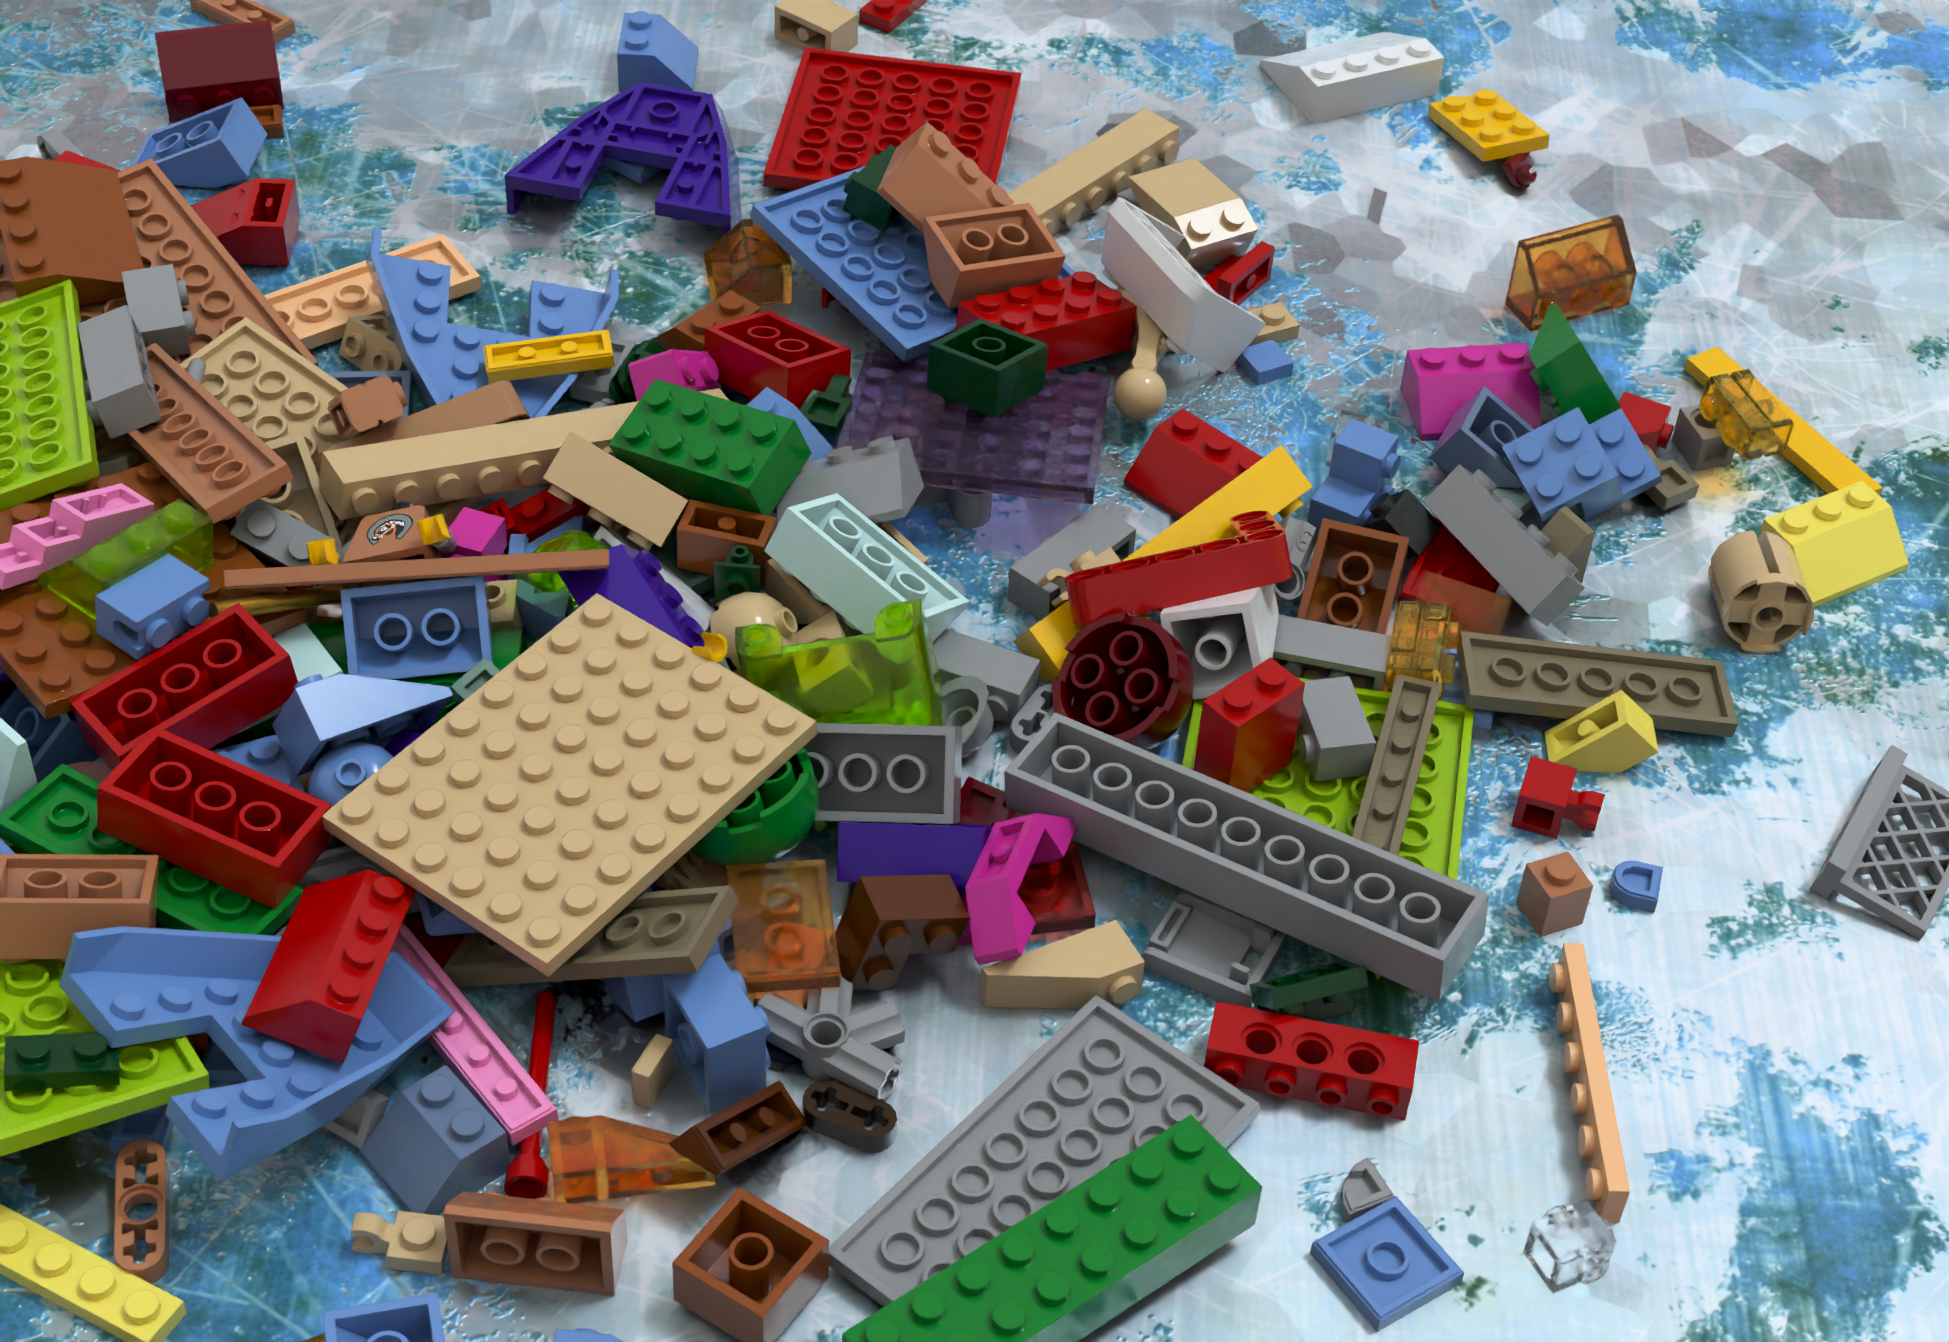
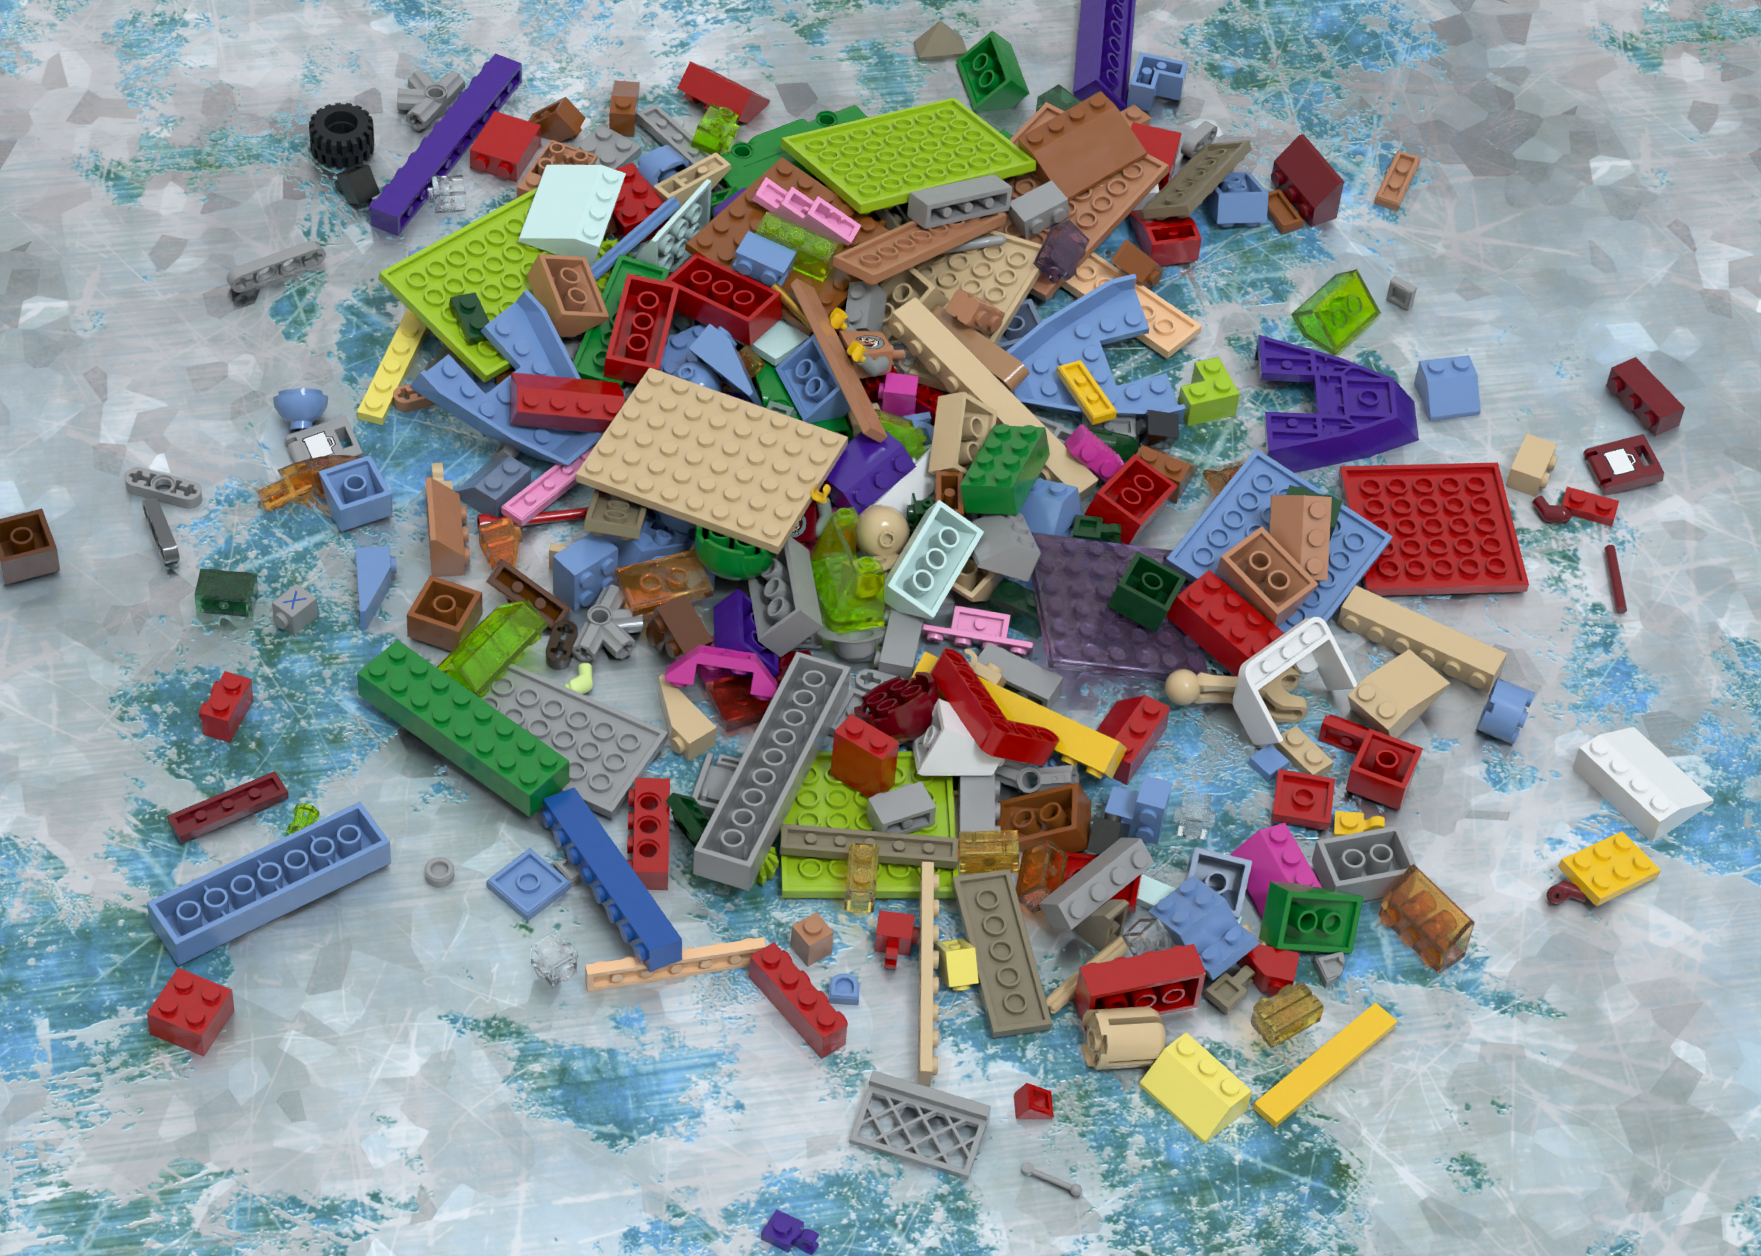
camera: 75 degrees right, 5 degrees up
none -> clear neon green slope [437,599,548,698]
none -> blue brick [540,787,682,972]
none -> yellowish green arm [564,663,593,694]
none -> red brick [749,942,848,1059]
none -> clear yellow brick [844,843,879,914]
none -> tan plate [918,862,939,1087]
none -> bright pink bracket [922,606,1034,657]
none -> clear green brick [989,578,1053,640]
none -> red slope [1014,1083,1054,1120]
none -> clear purple brick [1033,220,1090,284]
none -> tan axle [1046,935,1131,1014]
none -> red brick [1074,944,1206,1031]
none -> dark orange slope [1111,239,1164,290]
none -> clear brick [1122,918,1175,956]
none -> black brick [1136,410,1179,449]
none -> dark tan plate [1142,140,1252,220]
none -> lime brick [1178,357,1240,427]
none -> red plate [1271,769,1335,830]
none -> clear neon green slope [1291,269,1381,354]
none -> light grey brick [1312,825,1419,901]
none -> light grey tile [1314,952,1345,988]
none -> yellow plate [1333,811,1385,837]
none -> red slope [1345,728,1423,810]
none -> light grey tile [1386,276,1417,310]
none -> medium blue brick [1477,678,1535,745]
none -> dark red arm [1532,496,1572,523]
none -> dark red bar [1604,545,1627,614]

